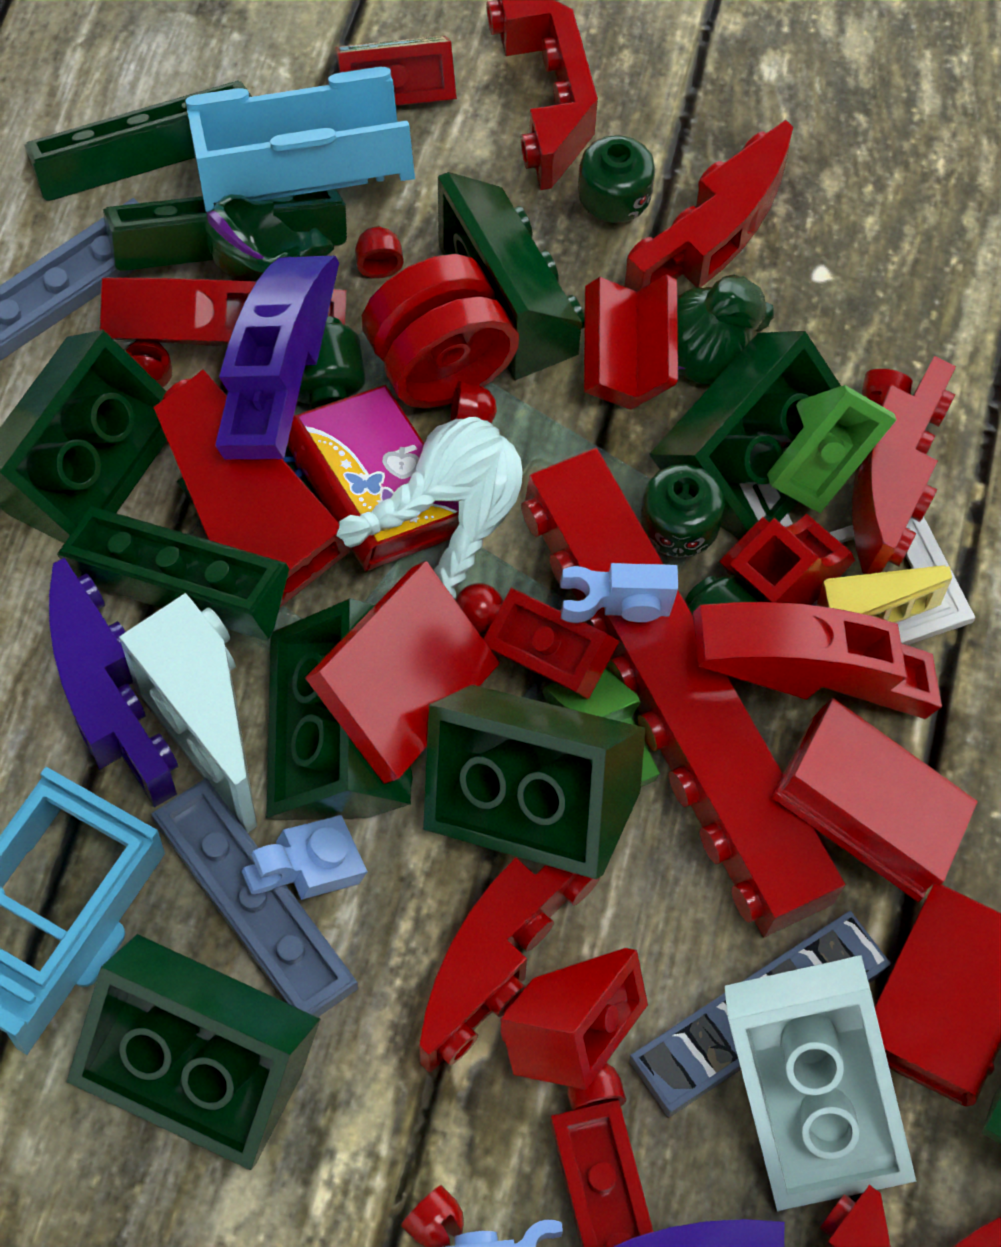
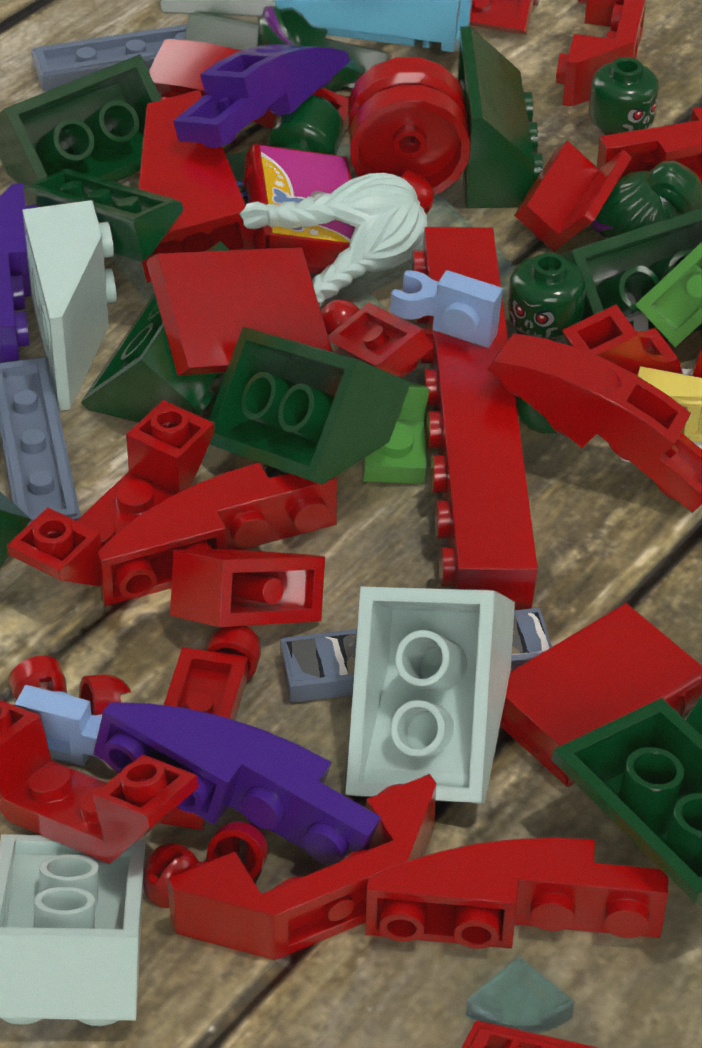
camera: 25 degrees right, 20 degrees down
light blue plate [241,815,368,900] -> none
piece [771,698,978,902] -> none
none -> red slope [7,400,214,587]
none -> red hinge [79,674,132,715]

